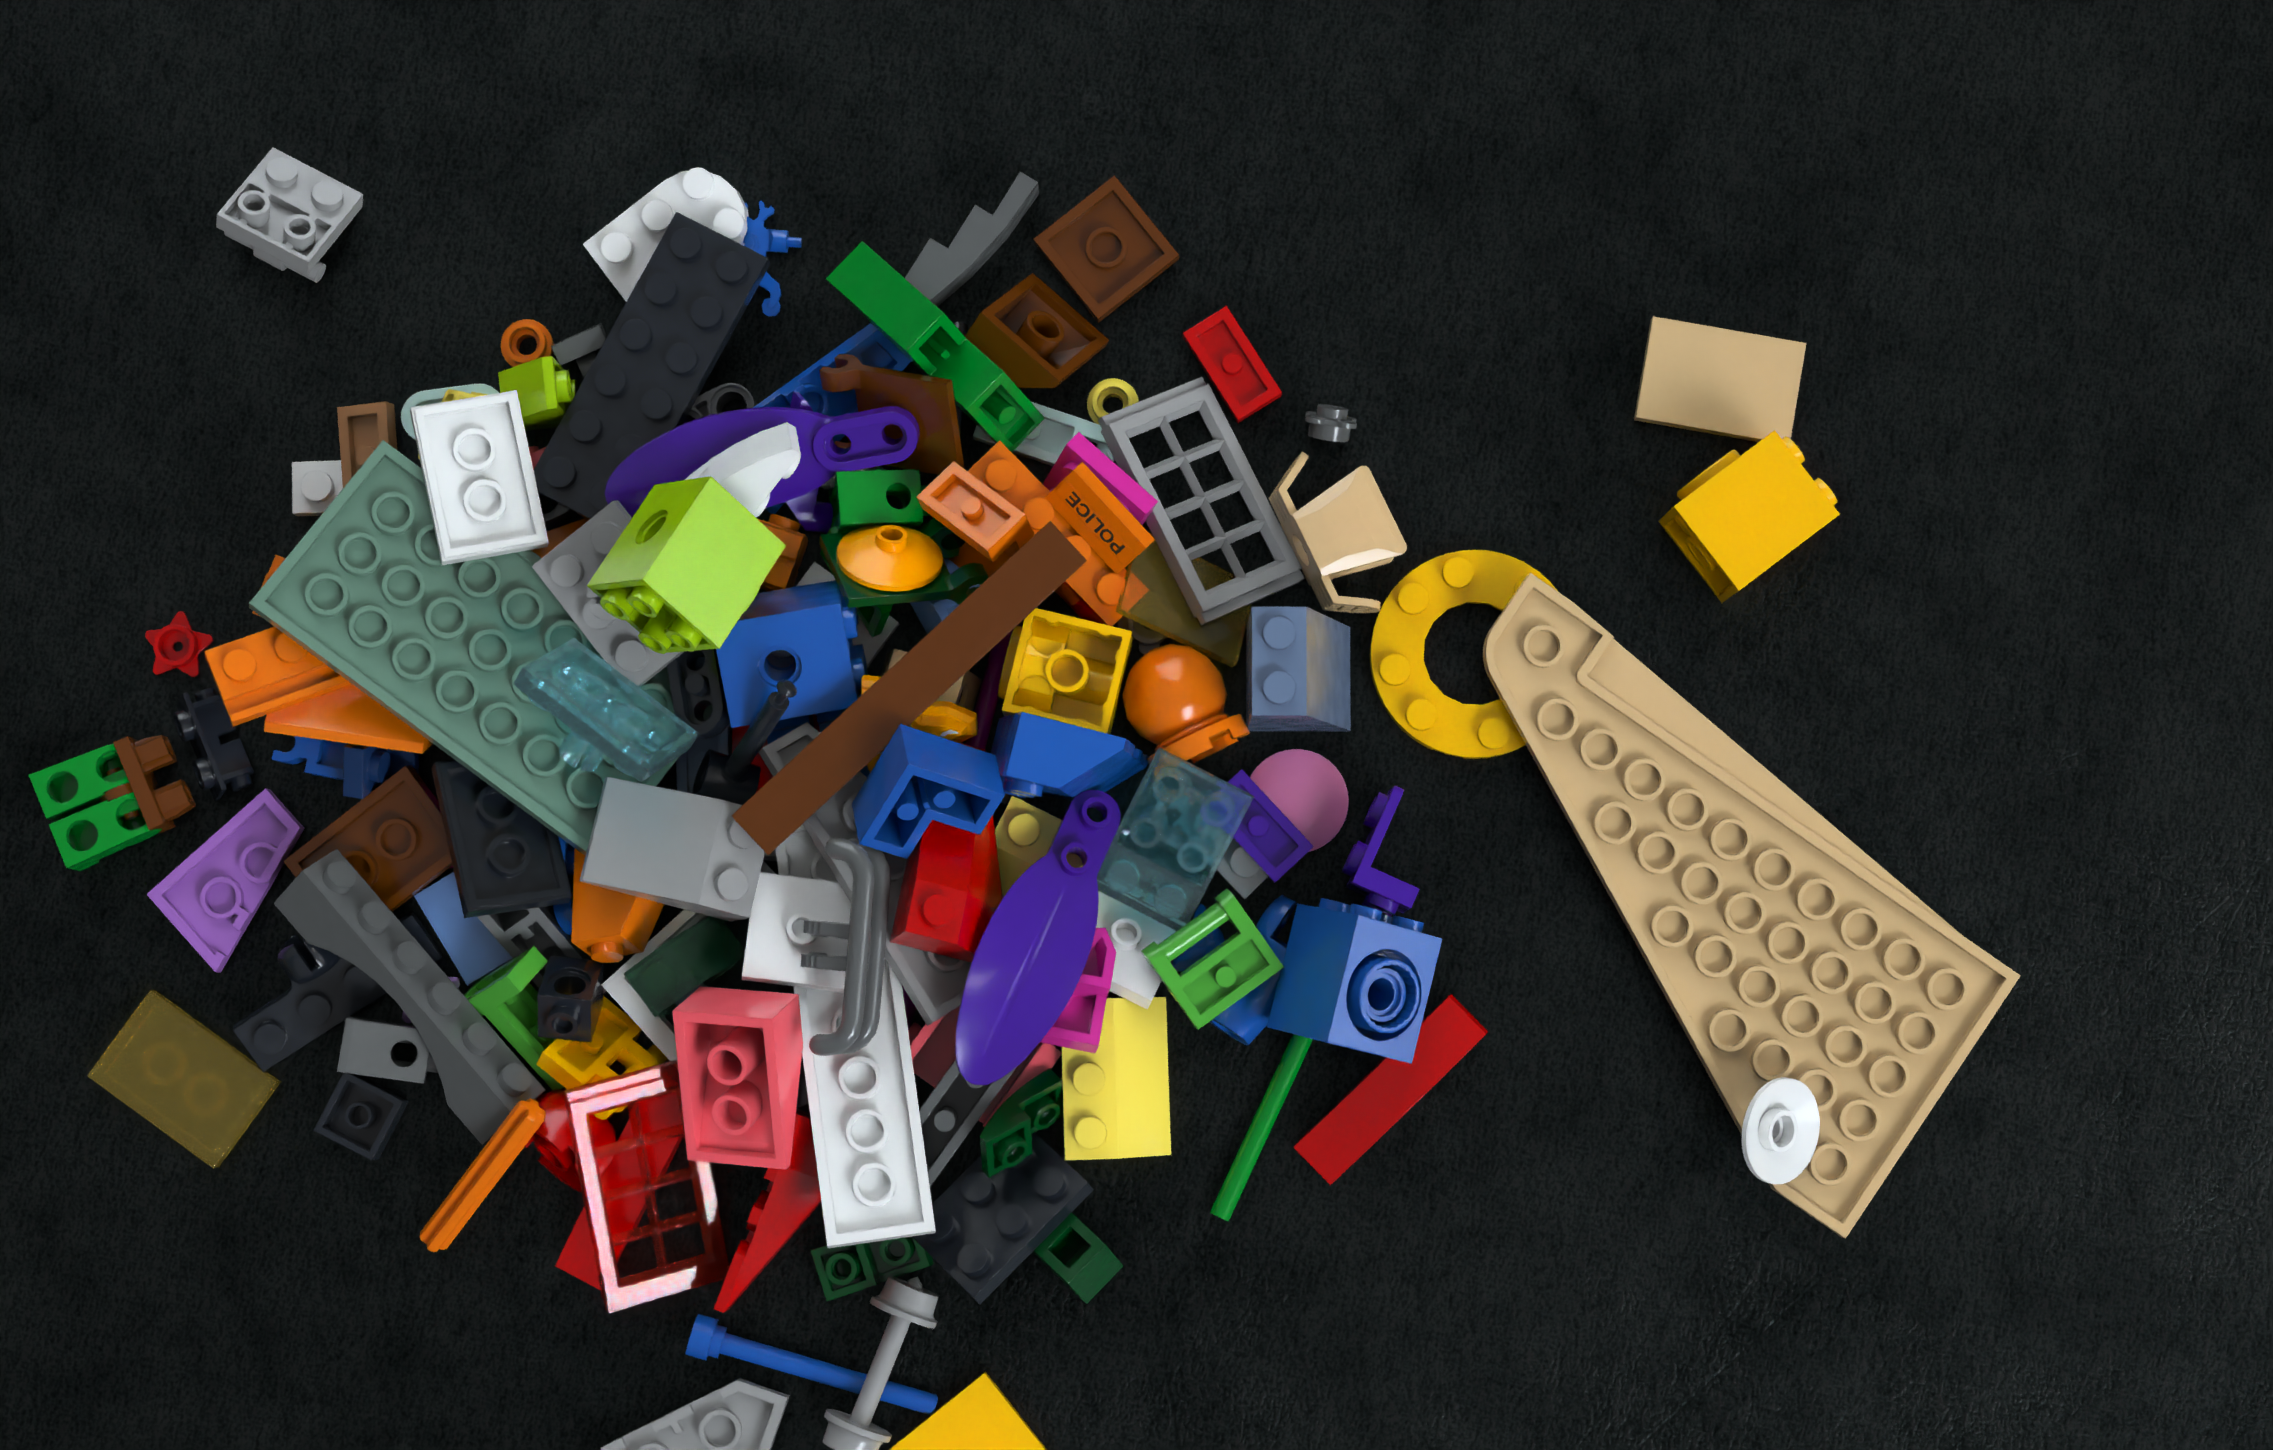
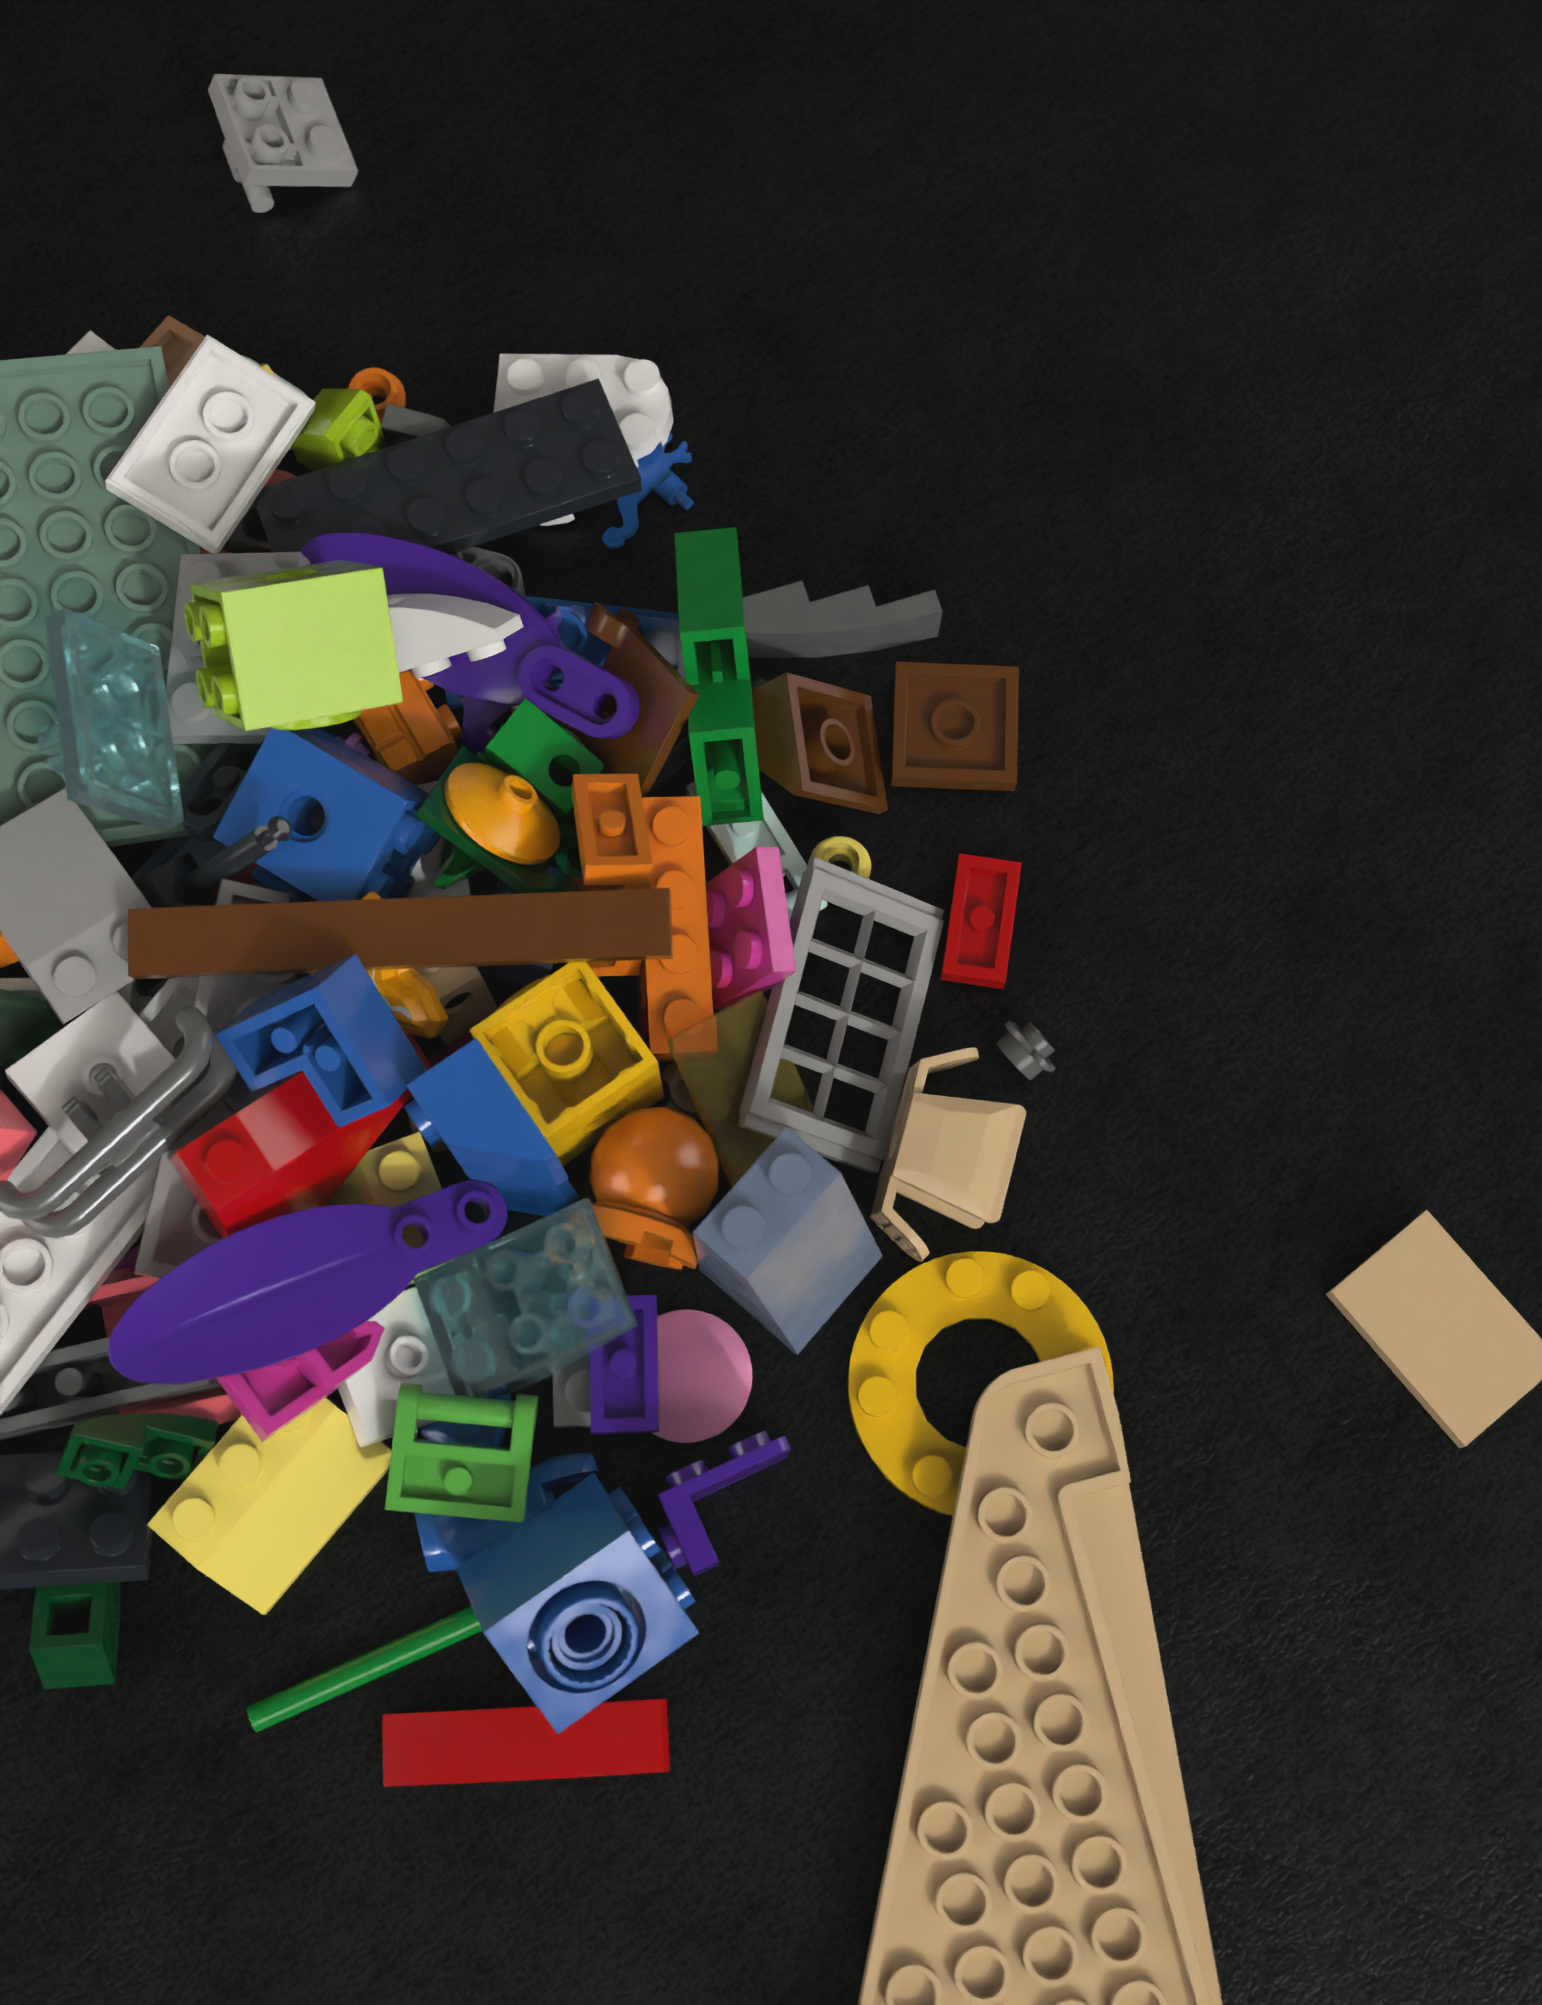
camera: 40 degrees right, 10 degrees down
orange tile [1045,462,1155,574] -> none
yellow brick [1659,430,1840,603] -> none

